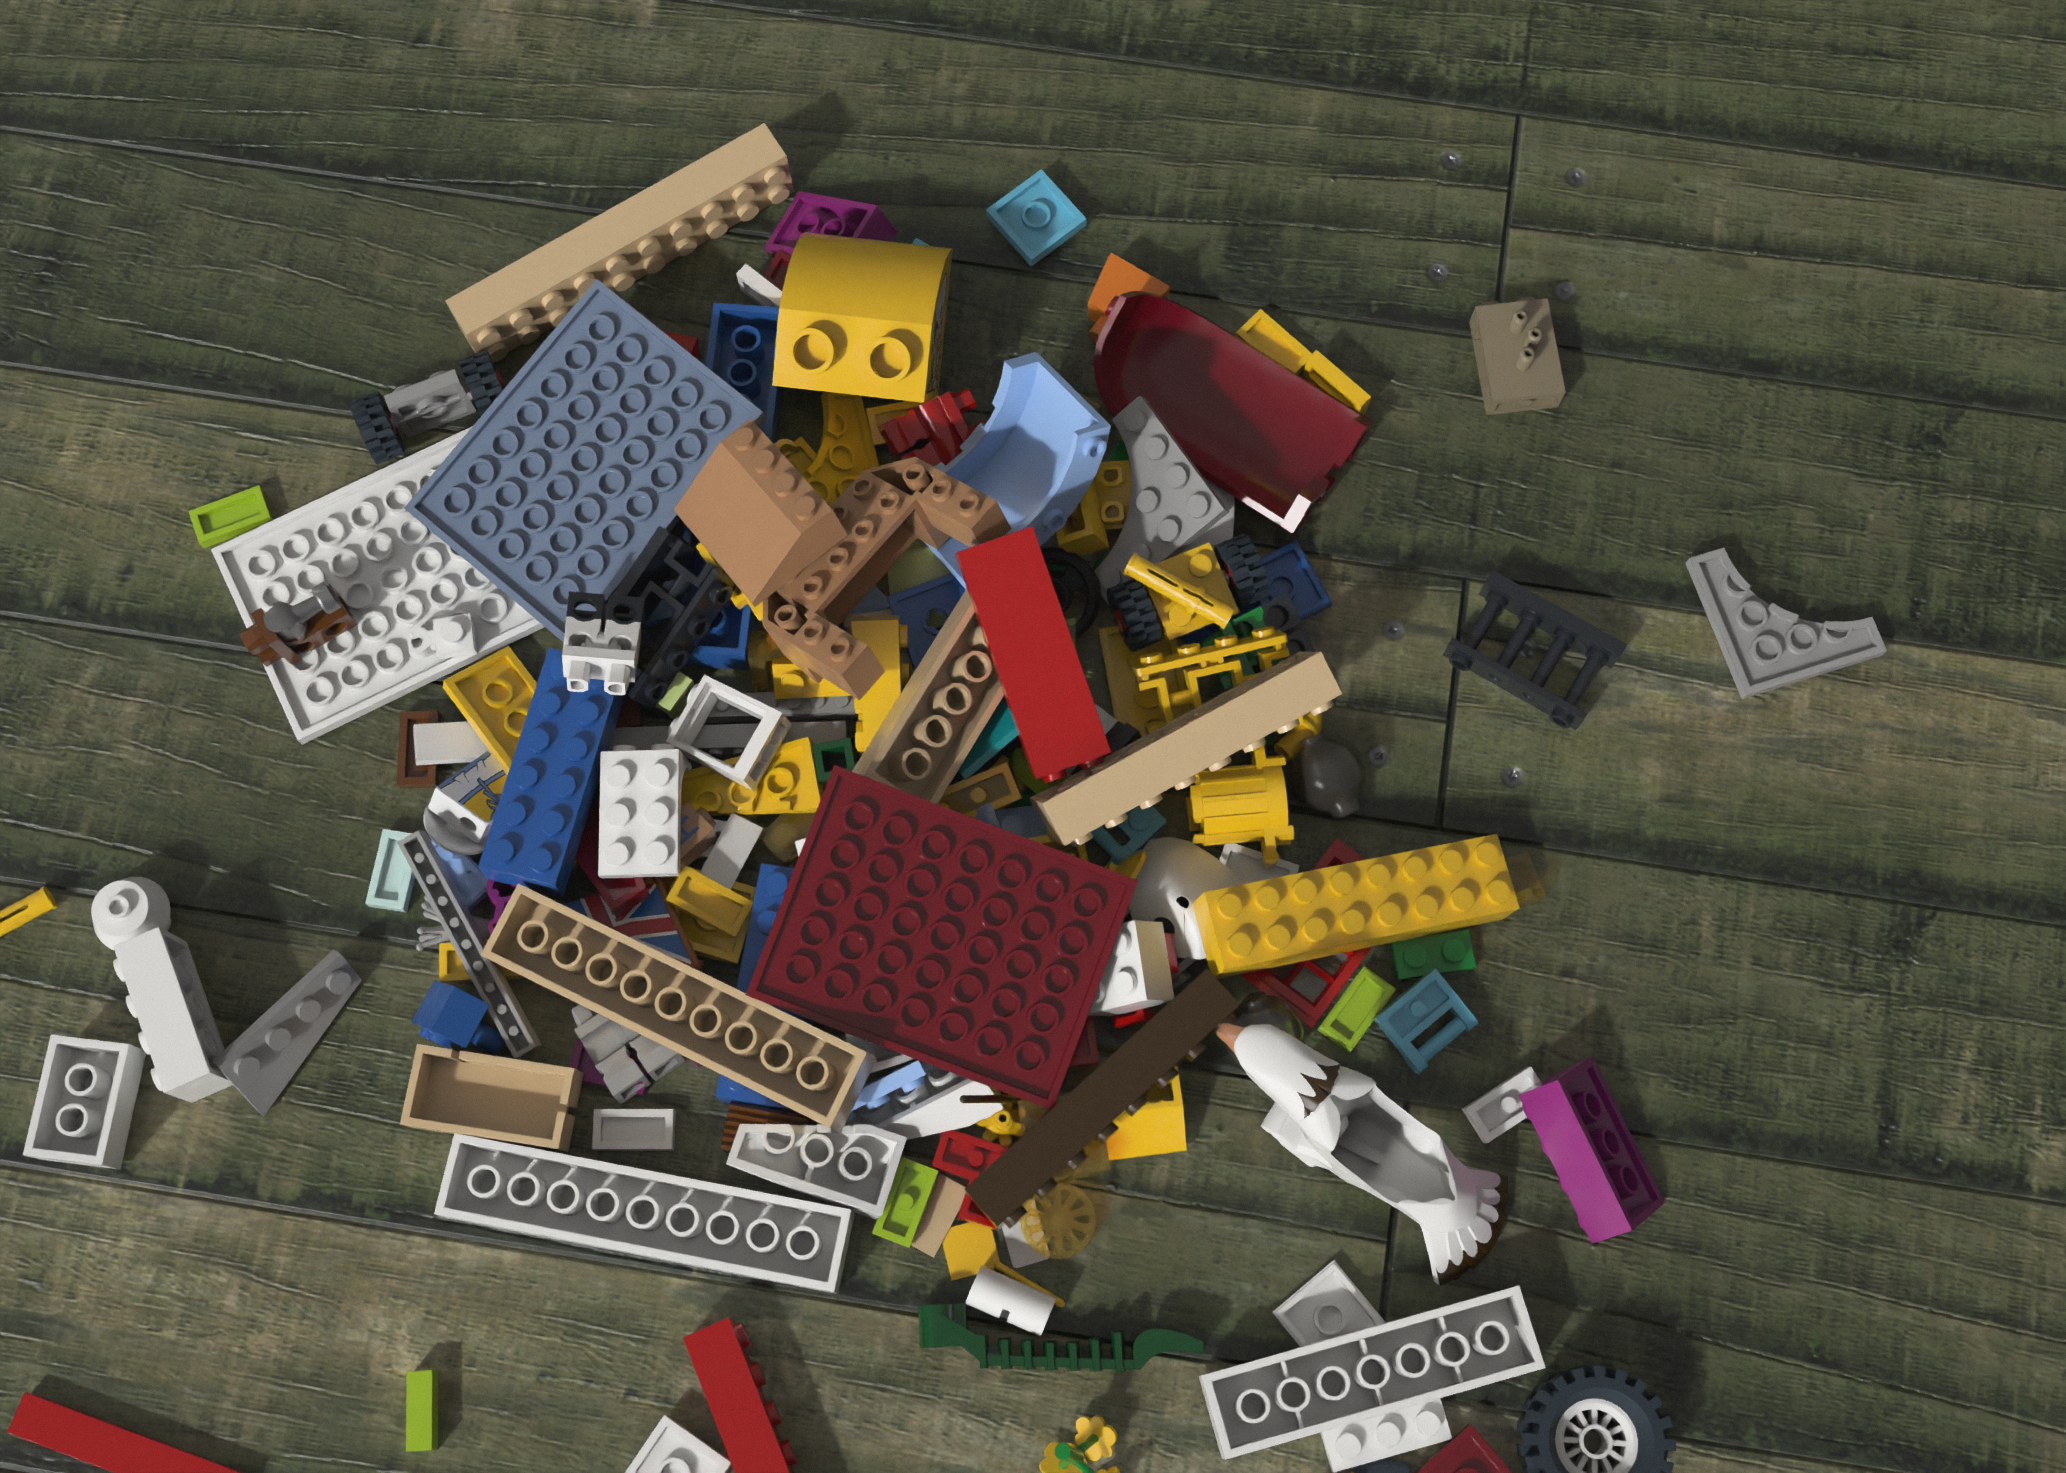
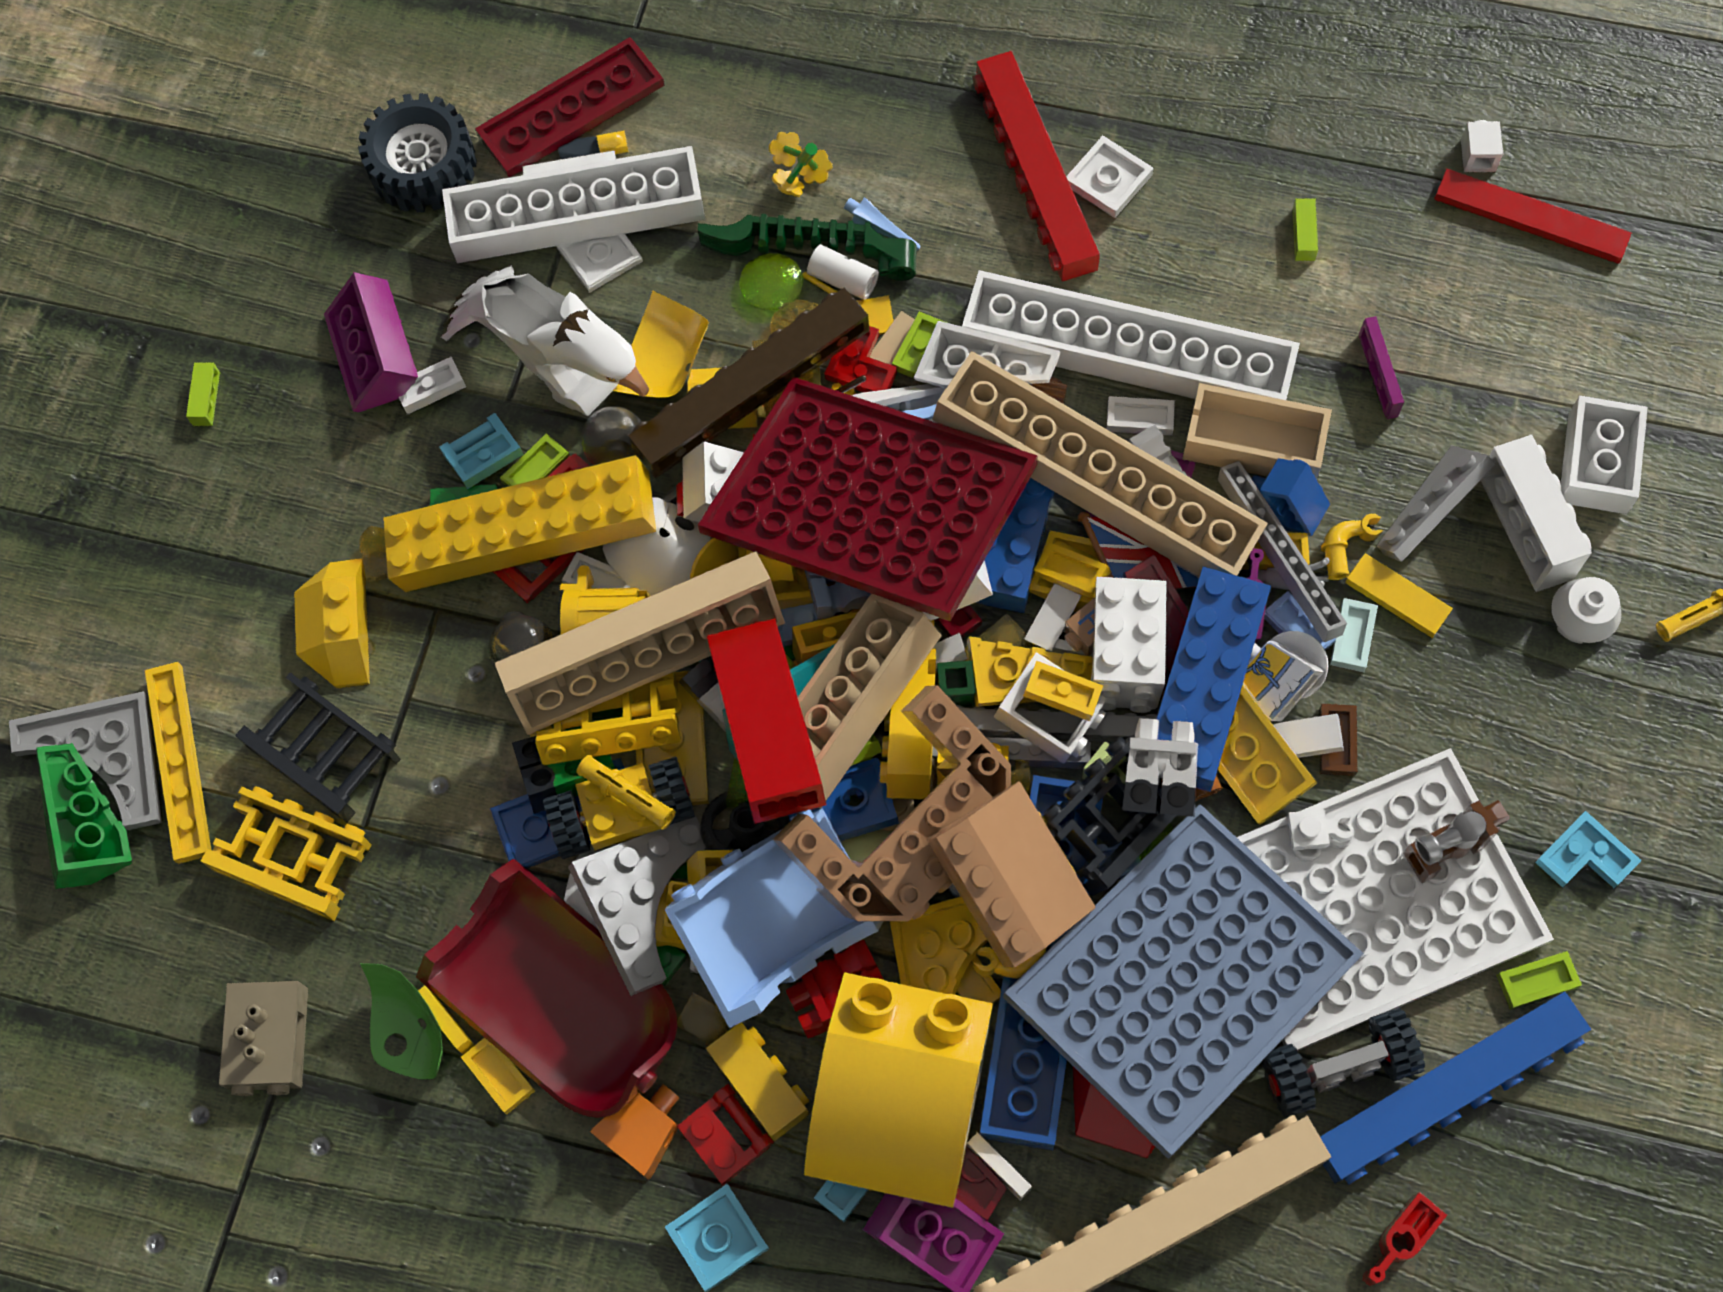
camera: 170 degrees left, 5 degrees down
none -> green wedge [36,743,132,889]
none -> yellow plate [145,662,212,864]
none -> lime piece [186,363,220,426]
none -> yellow fence [201,786,371,921]
none -> yellow wedge [294,558,370,688]
none -> bright green piece [360,963,443,1079]
none -> yellow piece [613,291,709,398]
none -> red plate [677,1084,774,1186]
none -> yellow brick [706,1022,810,1142]
none -> clear neon green dish [740,253,803,312]
none -> light blue piece [844,197,921,251]
none -> yellow plate [1023,660,1103,721]
none -> blue brick [1320,992,1592,1185]
none -> yellow piece [1321,514,1383,580]
none -> yellow tile [1345,553,1453,638]
none -> magenta tile [1358,316,1404,419]
none -> red piece [1362,1192,1447,1286]
none -> medium azure plate [1535,811,1642,888]

